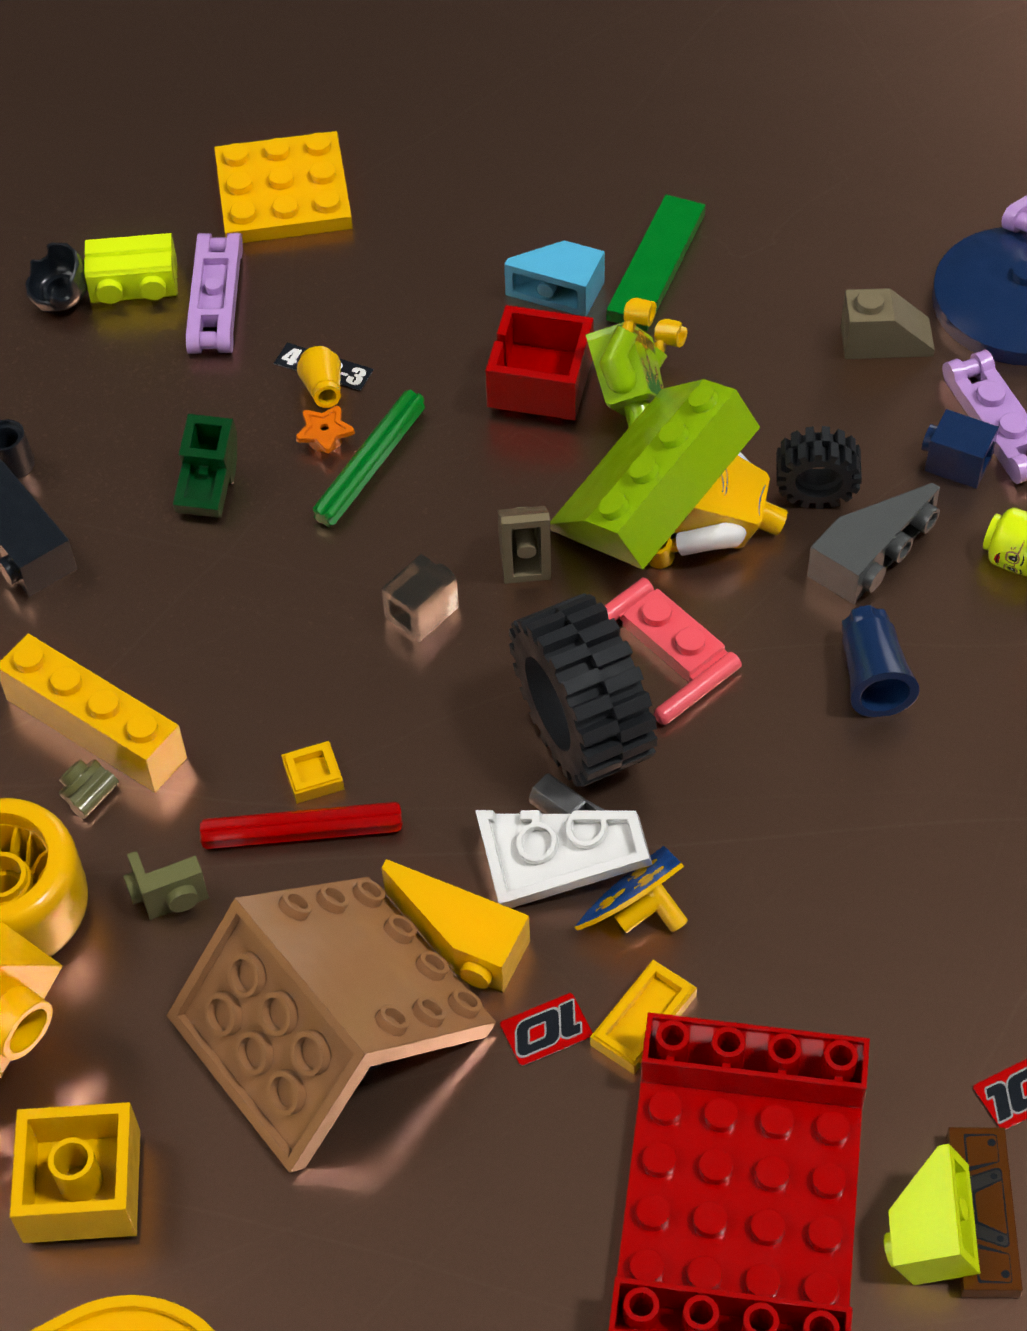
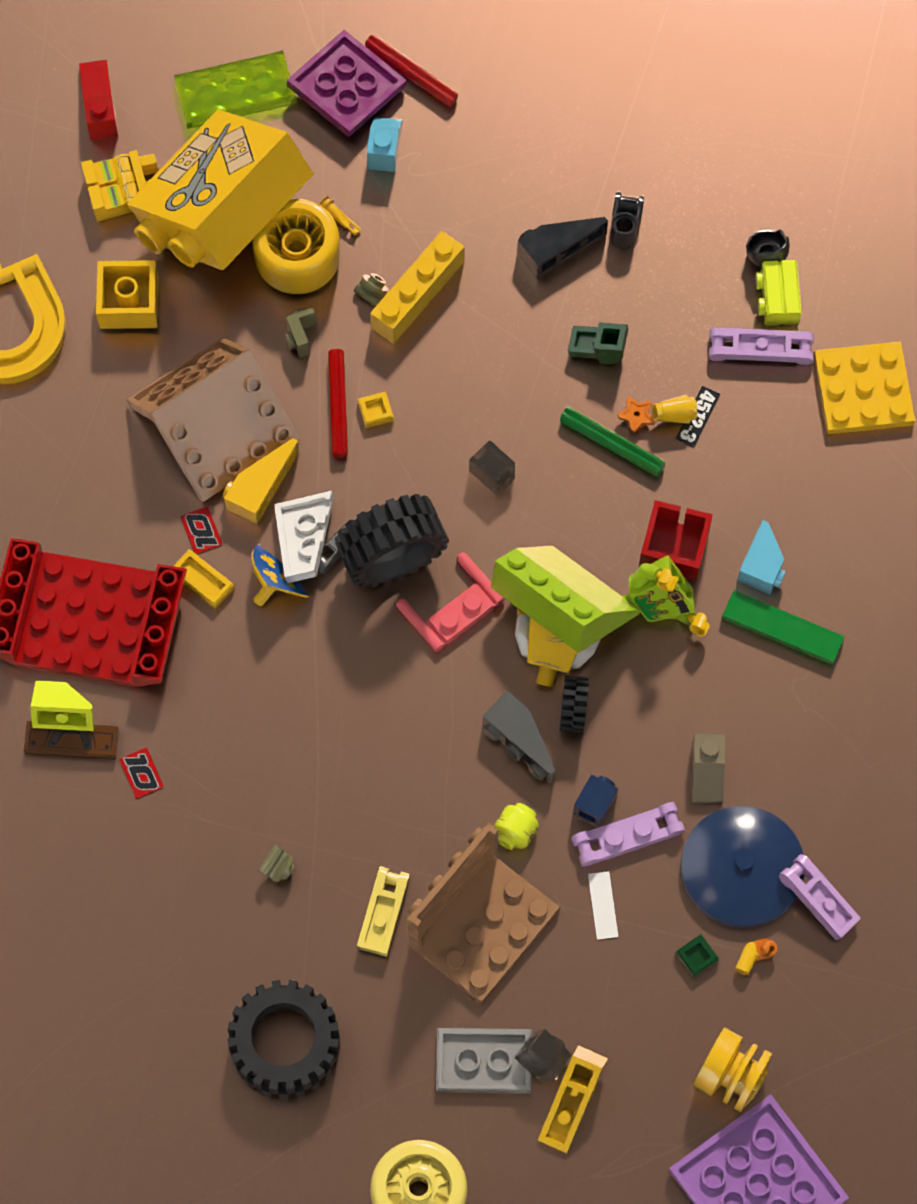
camera: 90 degrees right, 15 degrees up
dark tan slope [498,506,551,584] -> none
dark blue plant [842,605,920,717] -> none

